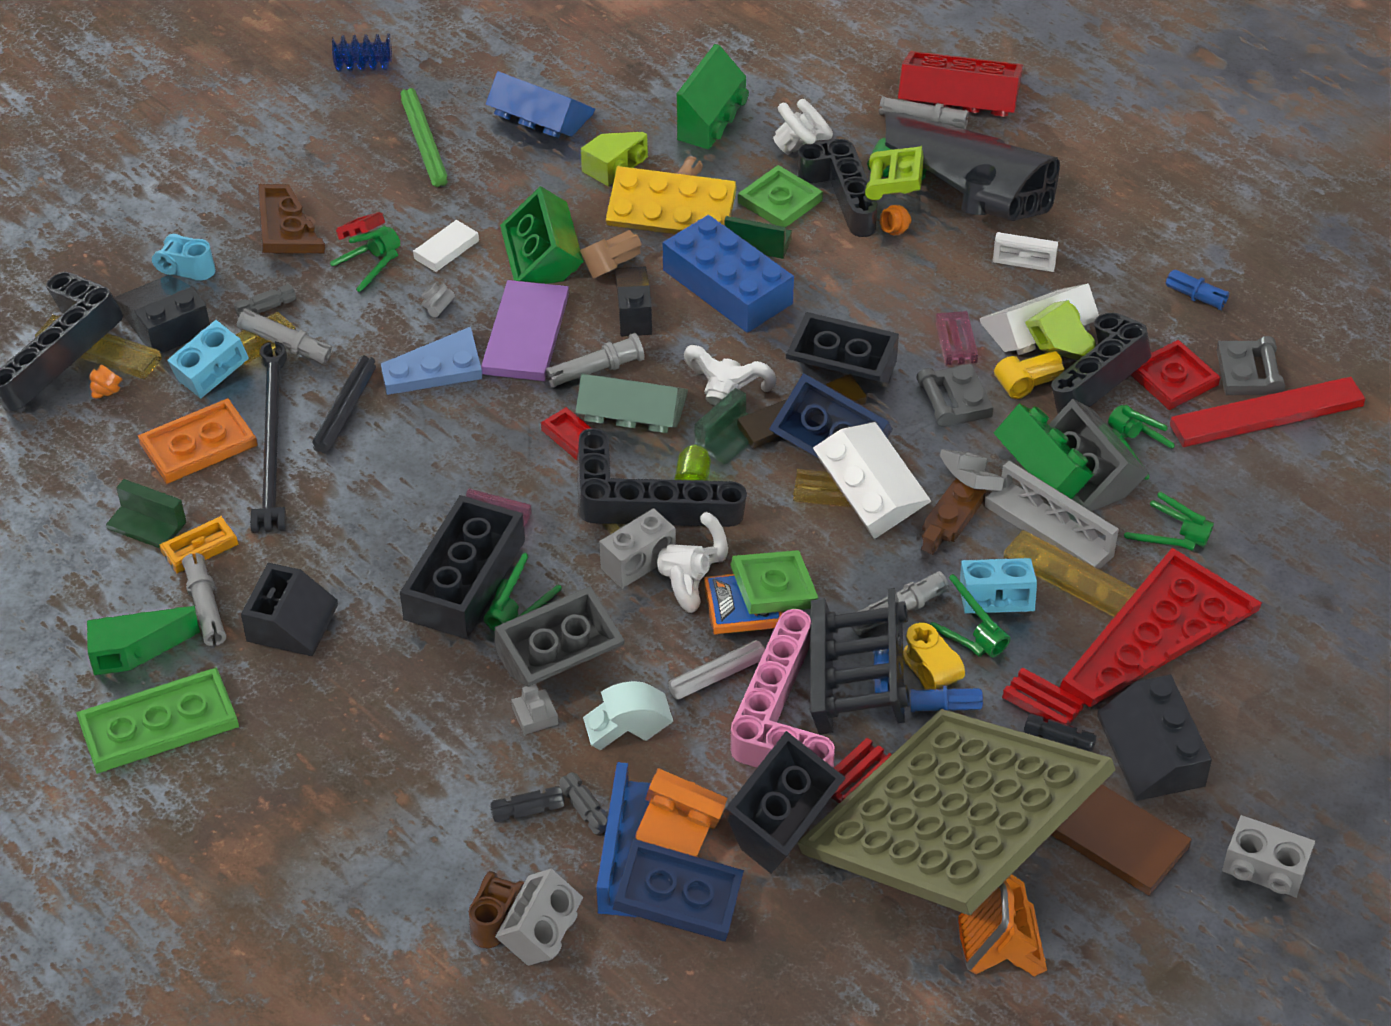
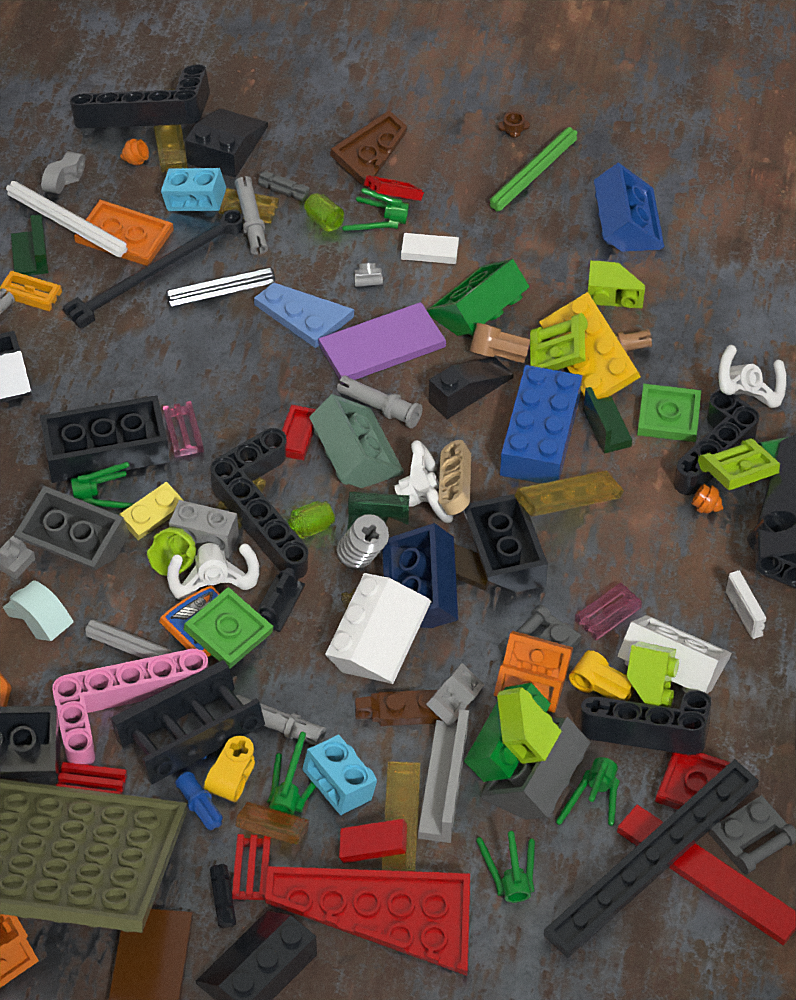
camera: 55 degrees right, 5 degrees up
medium azure piece [152,234,216,281] -> none
clear blue piece [332,33,392,72] -> none
green slope [676,44,749,150] -> none
none -> white axle [6,181,128,257]
none -> light grey piece [41,151,85,194]
none -> light yellow plate [119,482,184,541]
none -> lime hair [147,527,197,576]
none -> clear orange tile [235,802,310,845]
none -> black hinge [257,567,305,632]
none -> clear neon green brick [304,193,344,232]
none -> light grey piece [336,514,389,569]
none -> red tile [339,819,407,863]
none -> tan beam [438,440,471,515]
none -> orange slope [493,631,573,713]
none -> lime slope [497,687,562,764]
none -> reddish brown plate [498,111,530,138]
none -> clear yellow tile [514,471,624,517]
none -> lime plate [530,313,588,370]
none -> black plate [544,759,759,958]

